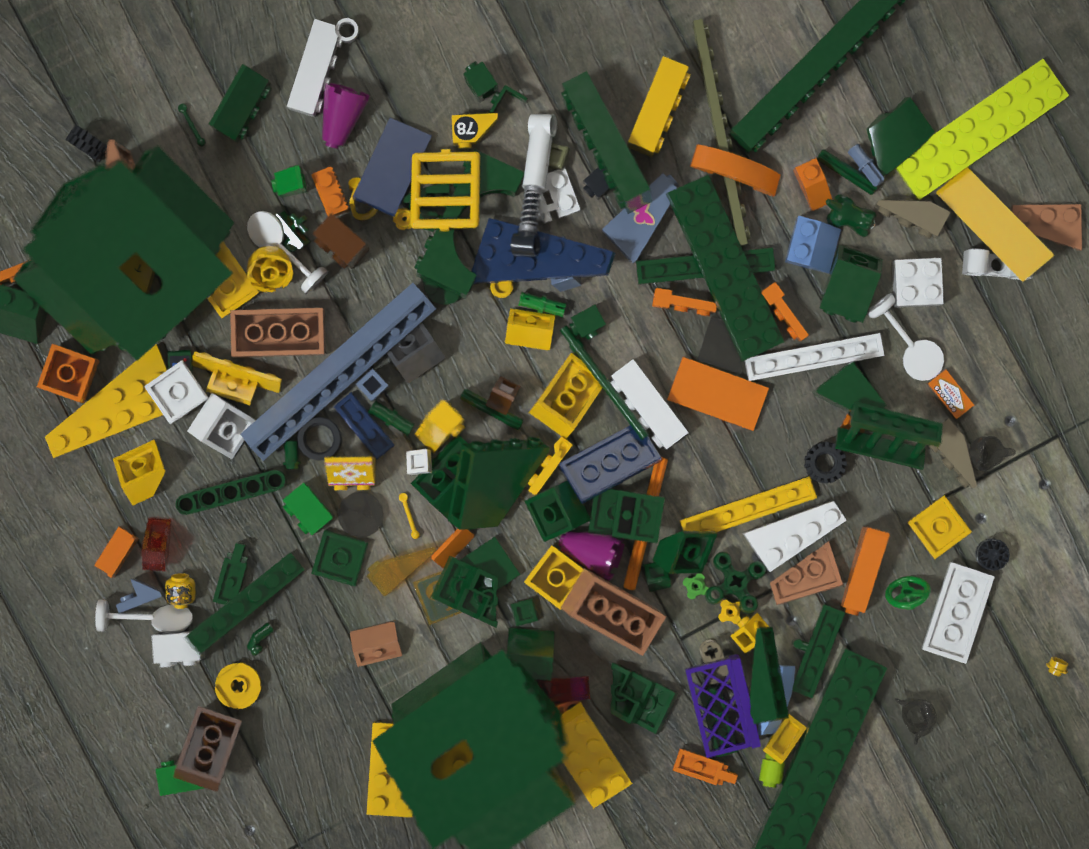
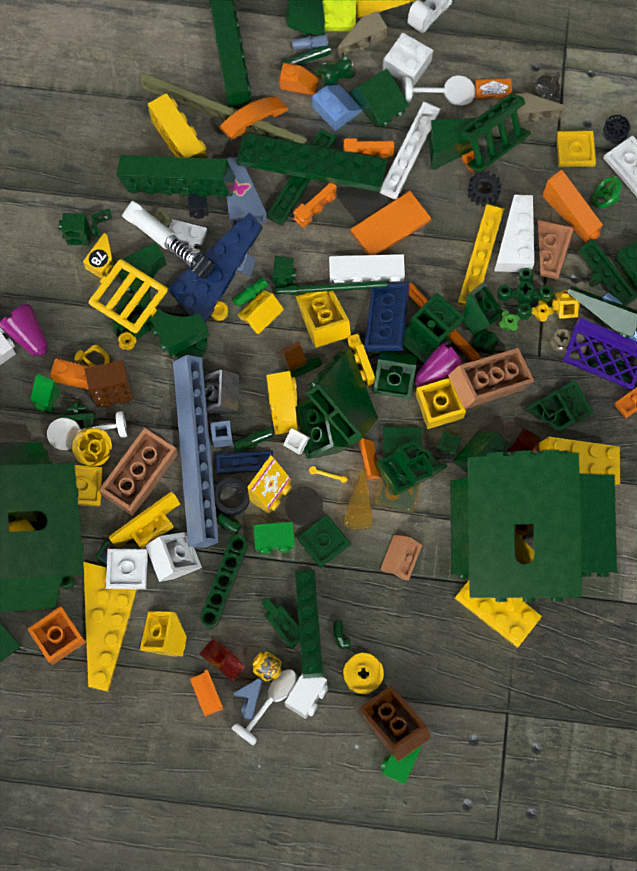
camera: 50 degrees left, 15 degrees down
dark blue tile [352,118,432,217] -> none

